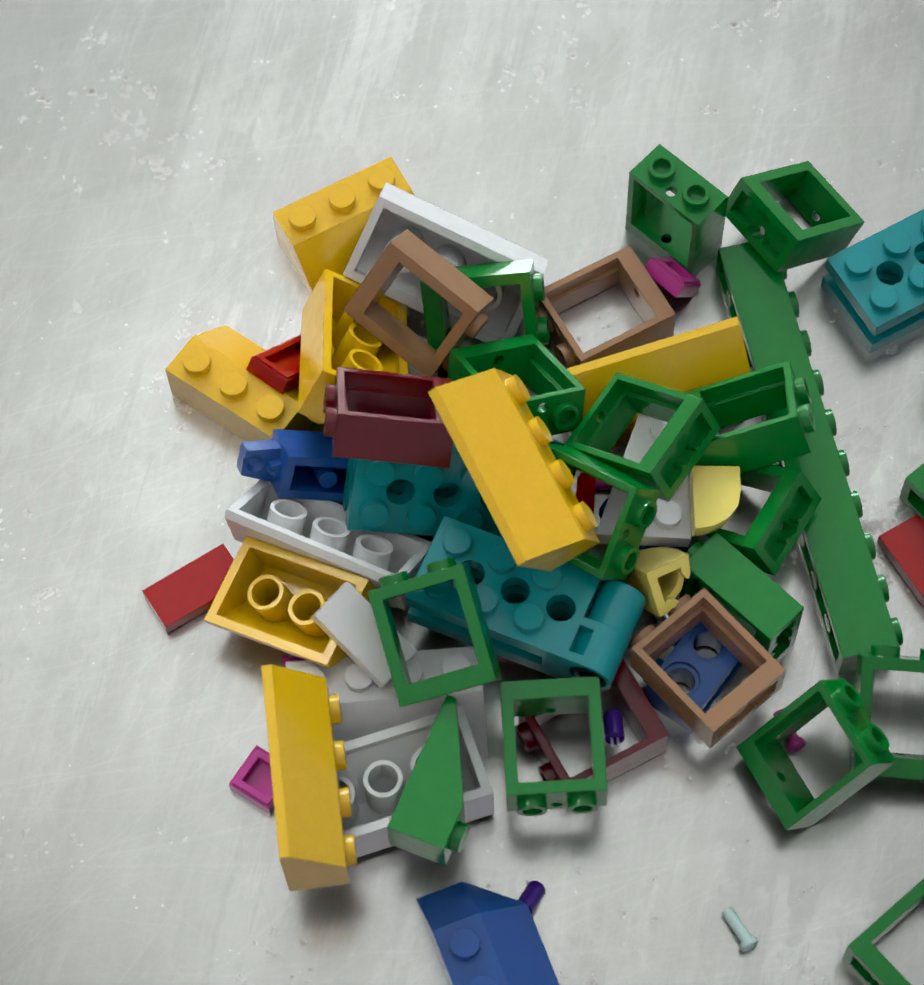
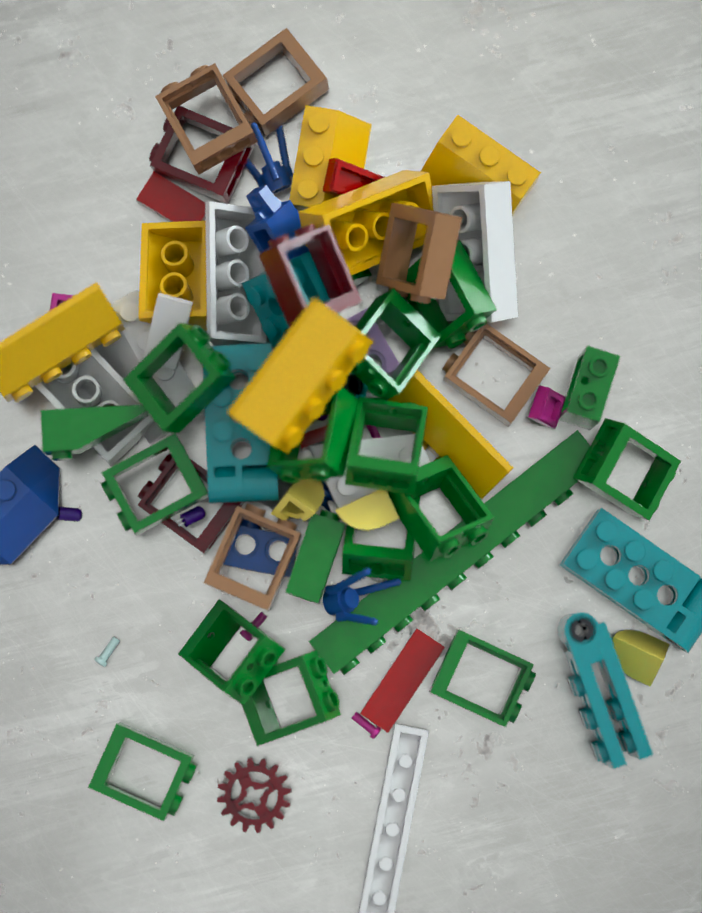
camera: 60 degrees right, 20 degrees up
none -> dark red window [149,106,255,204]
none -> medium nougat window [155,63,258,175]
none -> medium nougat window [222,28,329,137]
none -> blue plant [246,122,293,194]
none -> blue plant [323,568,401,625]

